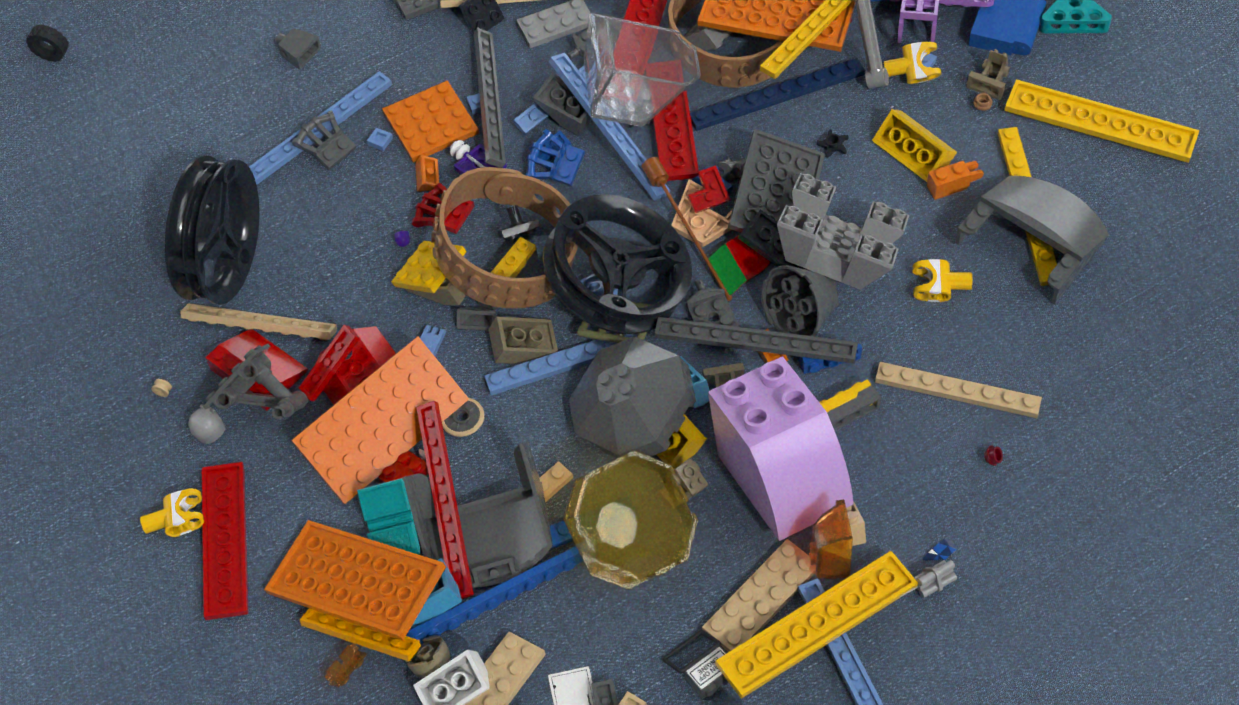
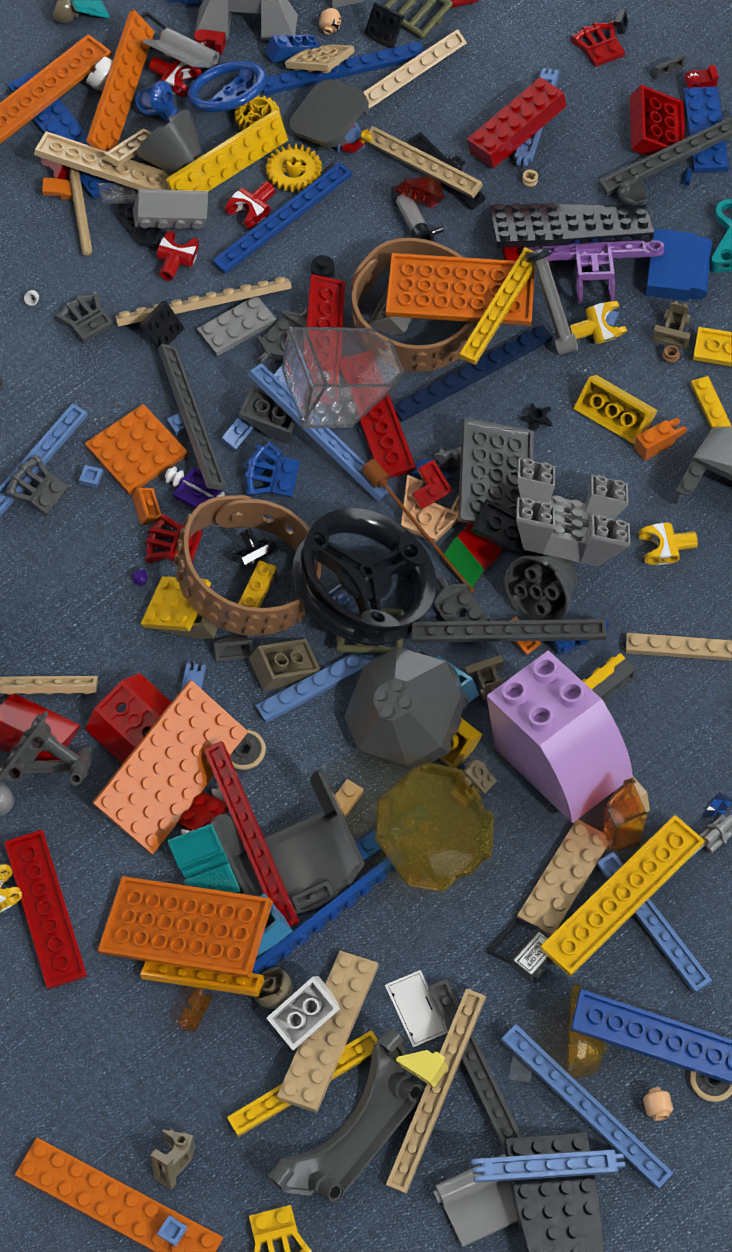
camera: 15 degrees left, 5 degrees up
red plate [299,325,360,401] -> none

